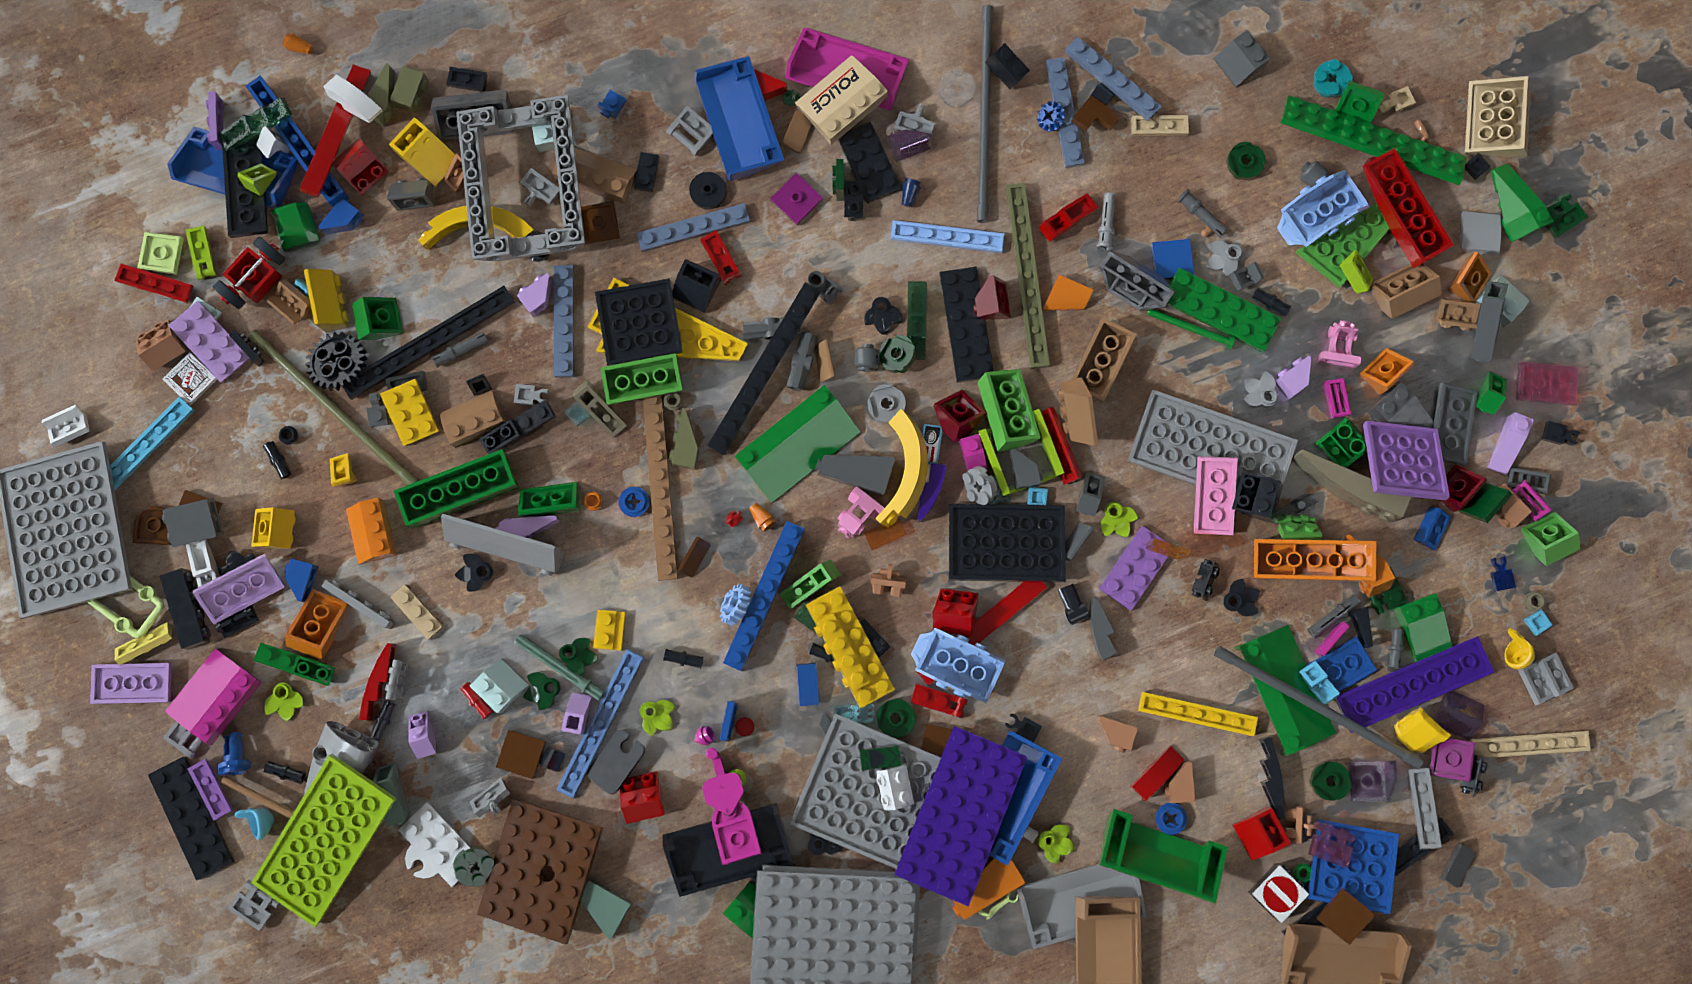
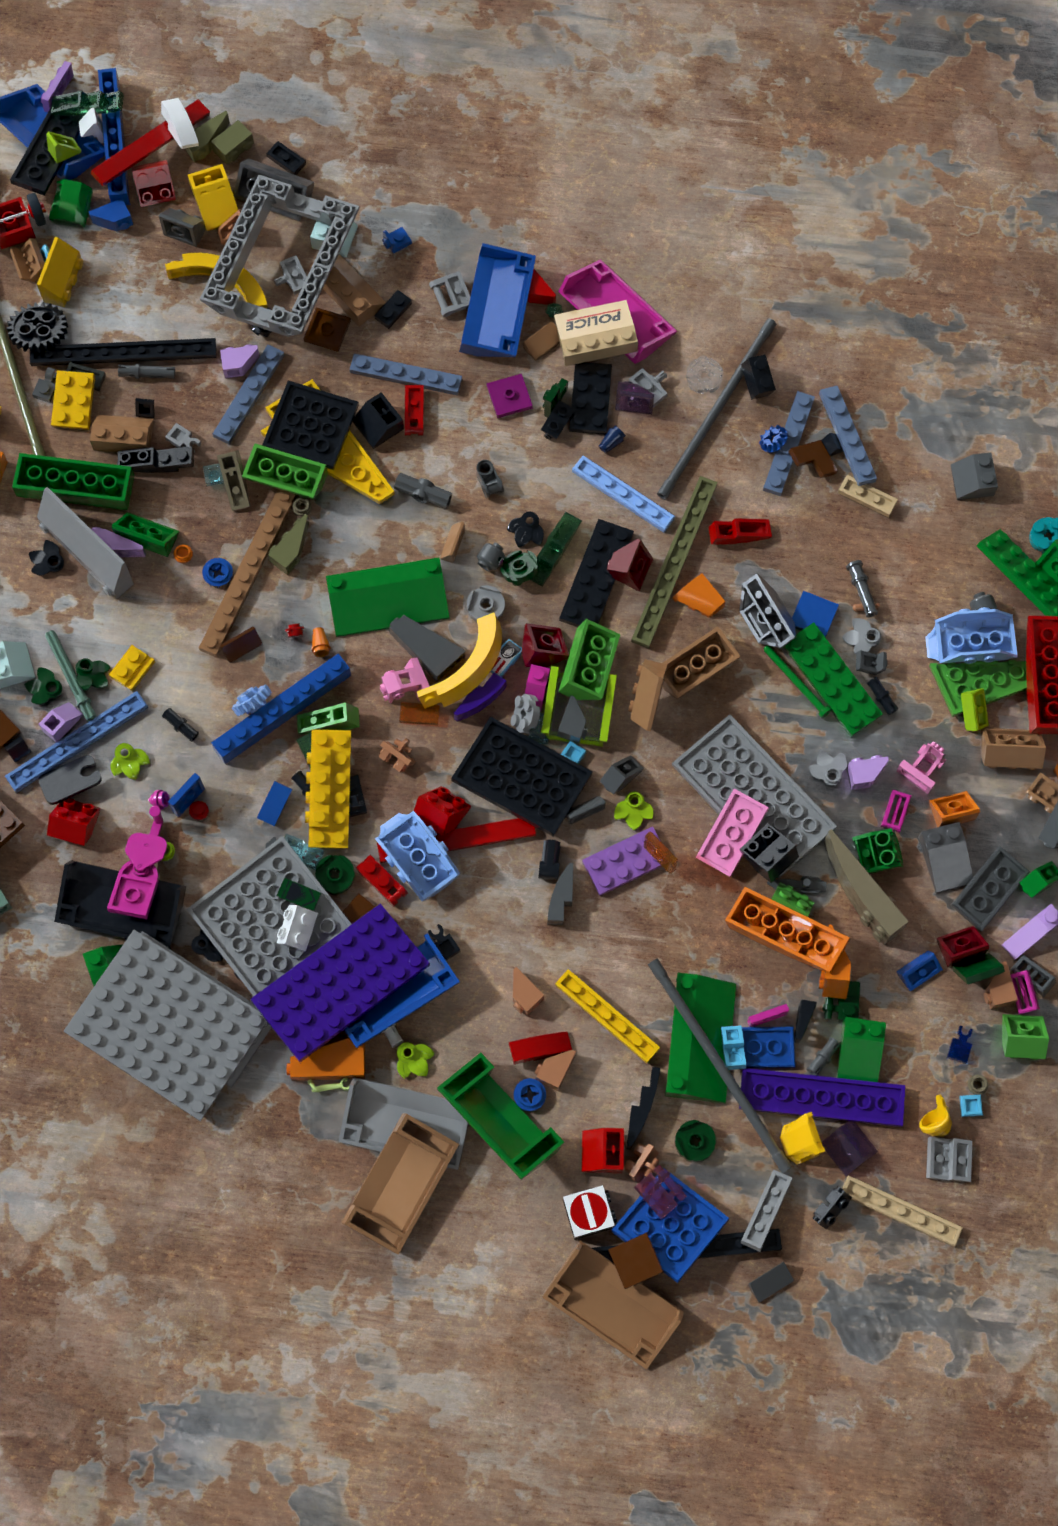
camera: 25 degrees right, 10 degrees down
orange cone [283,33,313,55] -> none
green slope [351,297,403,340] -> none
black plate [689,172,726,209] -> none
black plate [707,282,821,455] -> none
dark grey piece [787,332,817,391] -> none
red plate [1041,407,1082,485] -> none
light grey pin [1096,193,1116,251] -> none
black hinge [1191,559,1220,601] -> none
black plate [1223,579,1260,617] -> none
dark green plate [1227,142,1266,180] -> none
green plate [1293,863,1311,884] -> none
dark grey pin [1307,594,1361,639] -> none
clear purple slope [1348,760,1397,802] -> none
medium lavender plate [1363,421,1450,500] -> none
magenta plate [1430,738,1476,782] -> none

